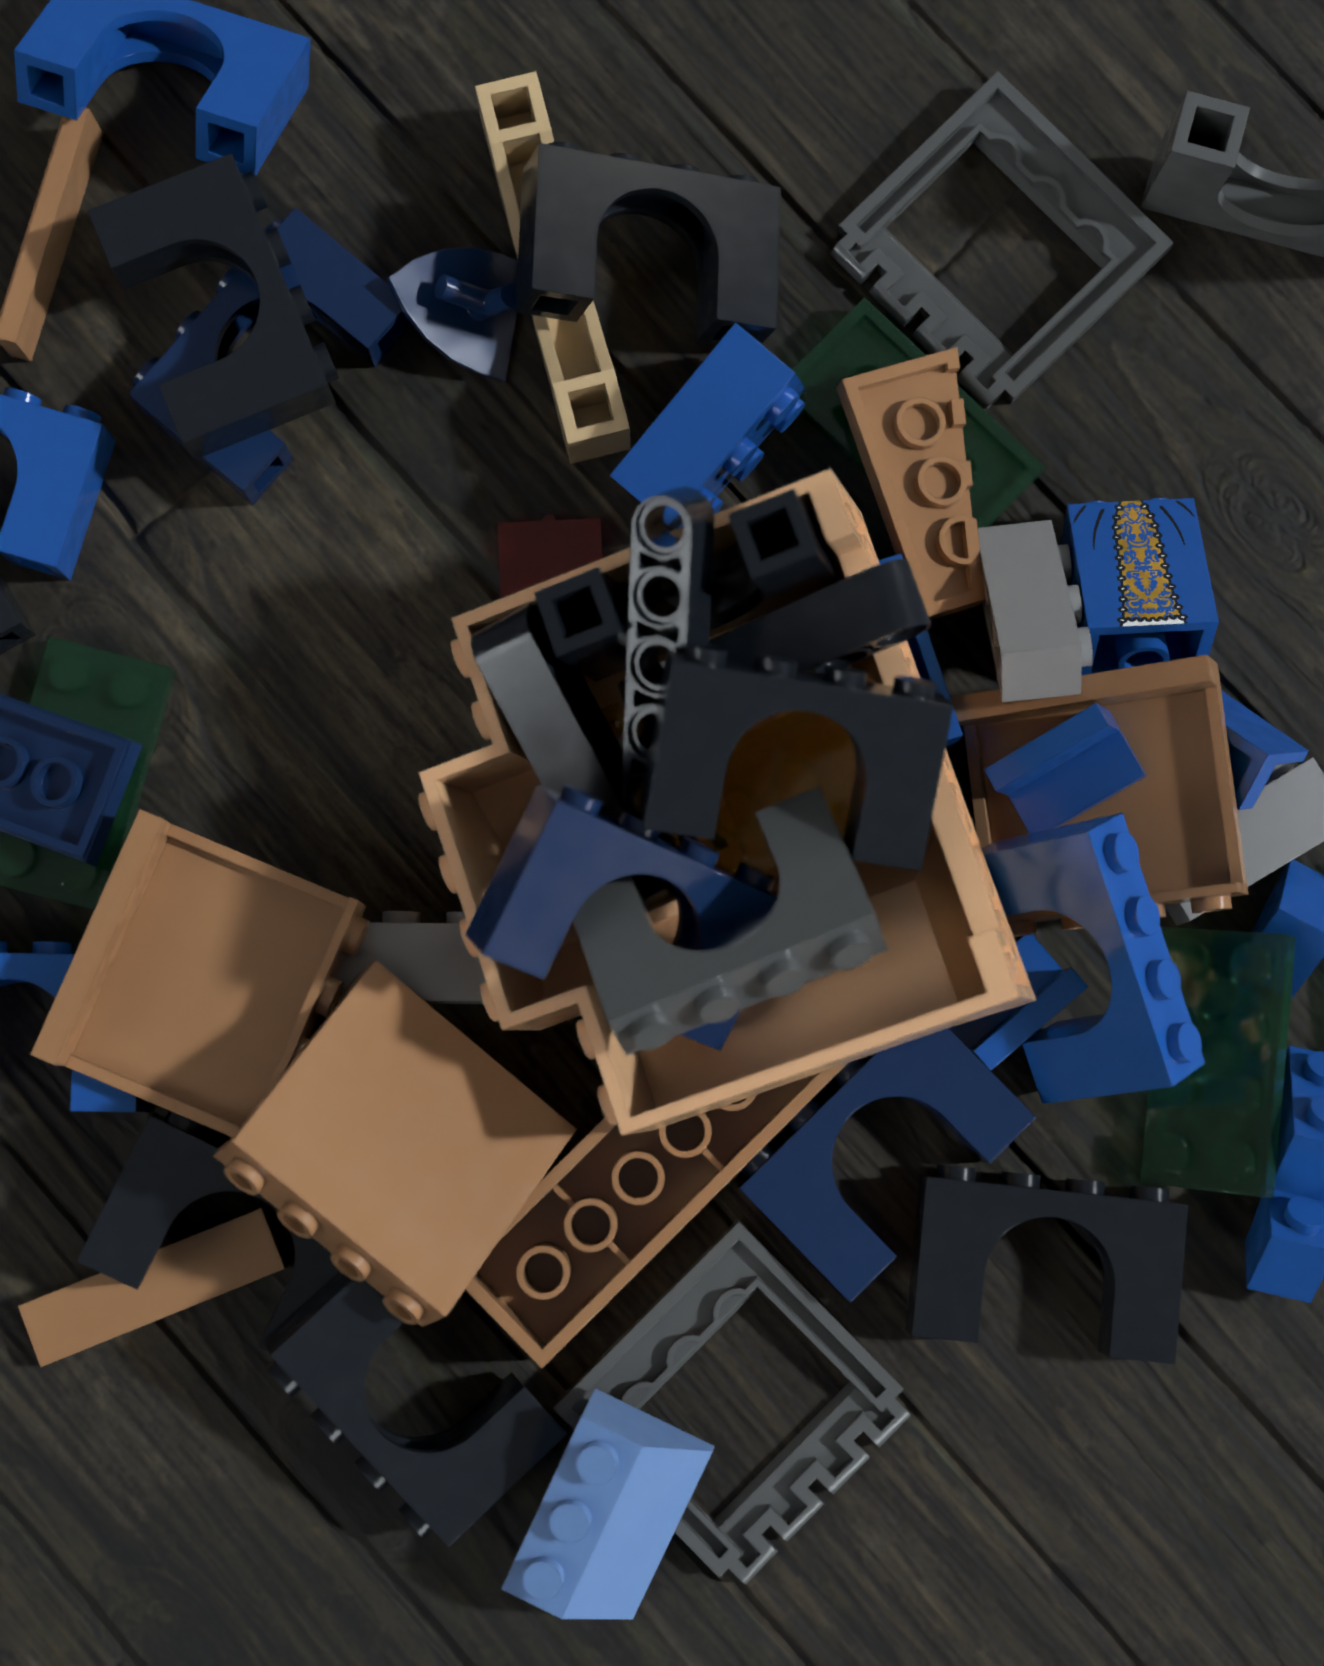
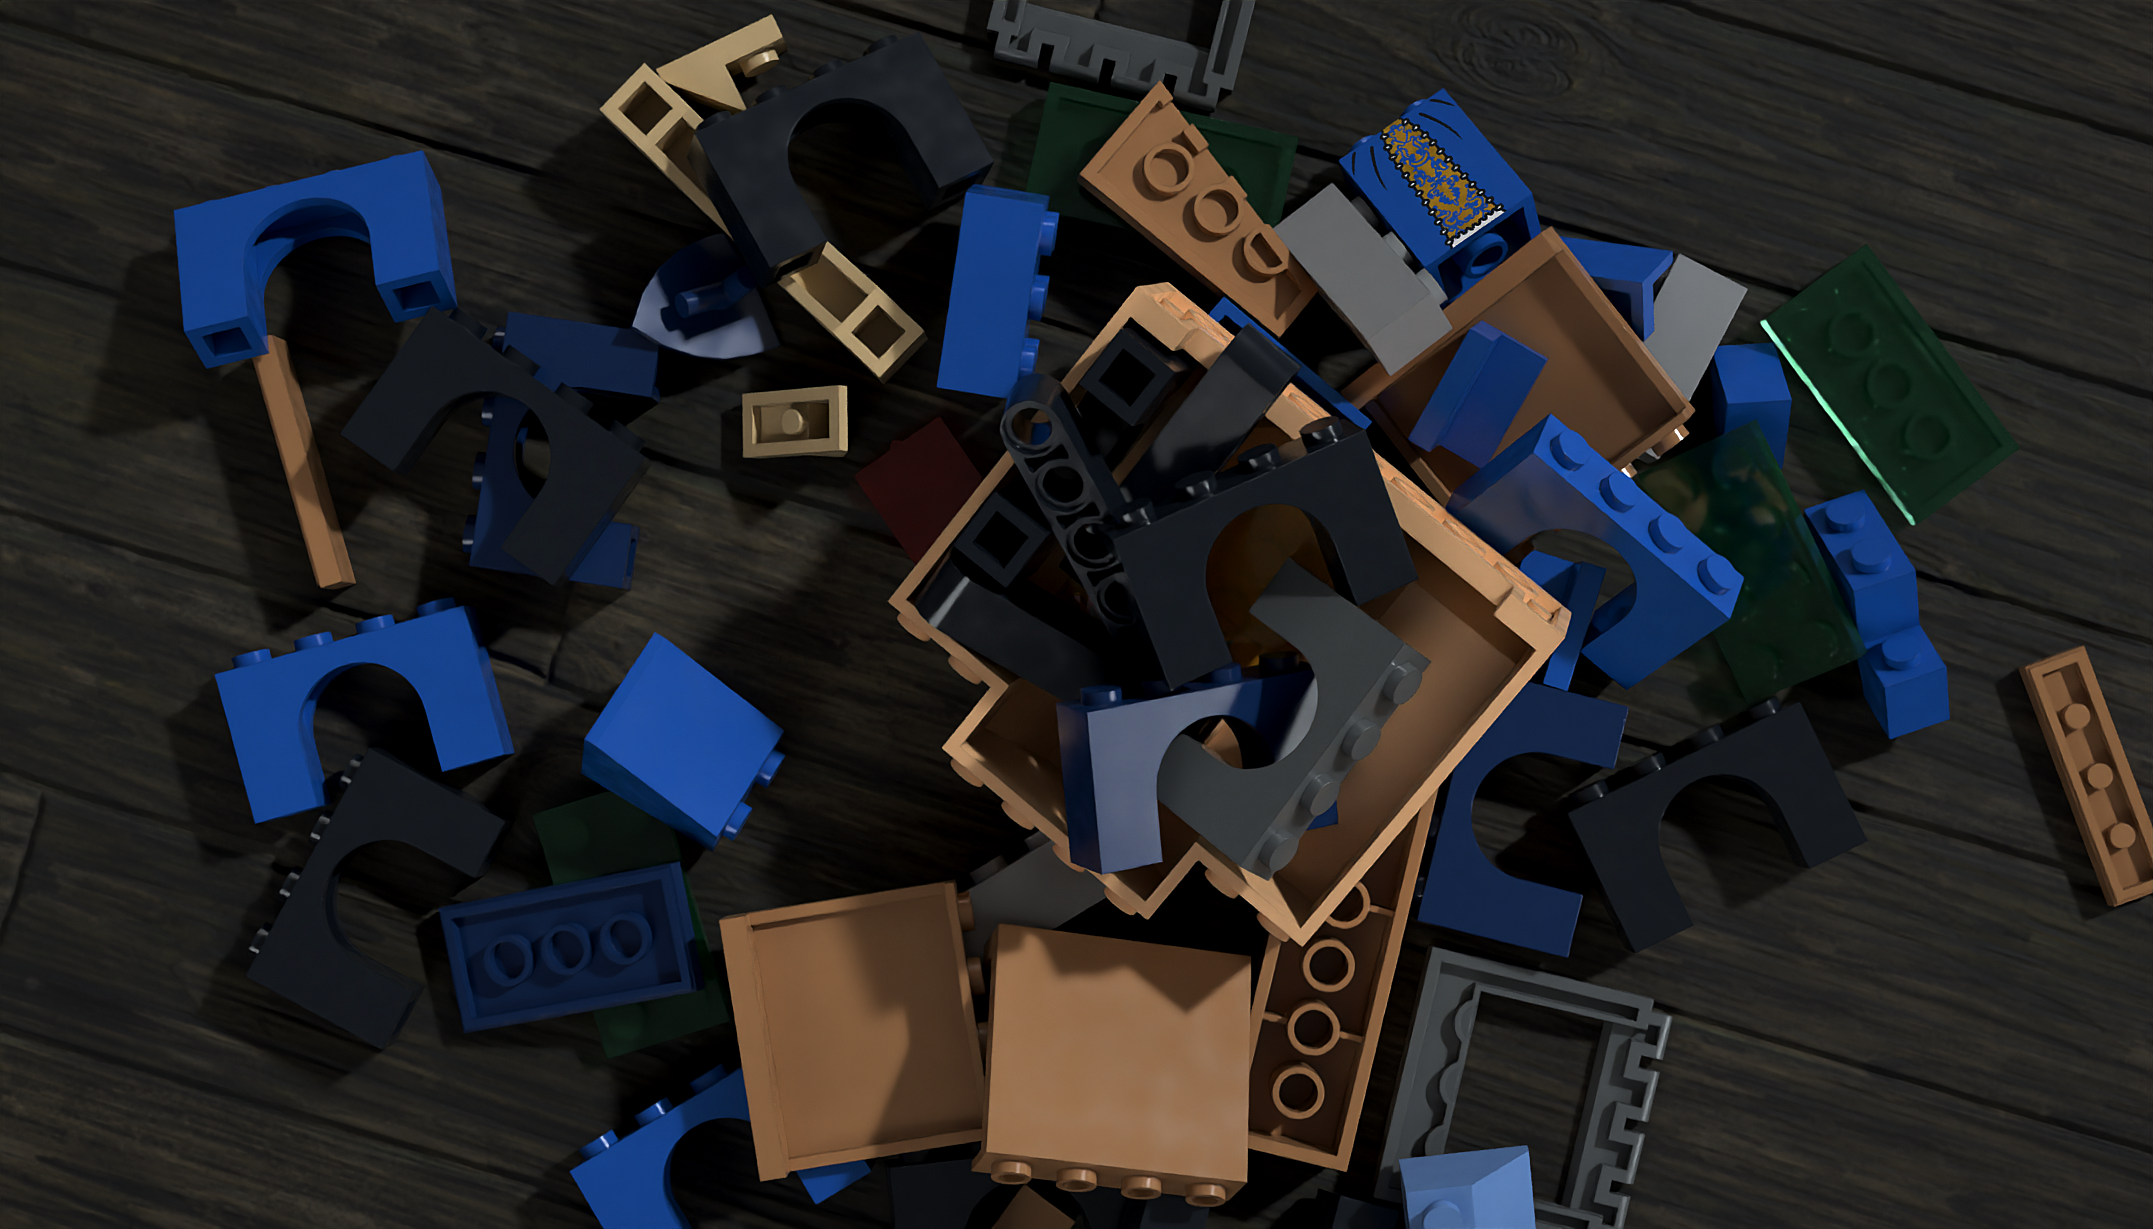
camera: 30 degrees left, 5 degrees up
none -> blue slope [581,632,786,852]
none -> tan slope [656,14,788,116]
none -> tan slope [742,385,848,459]

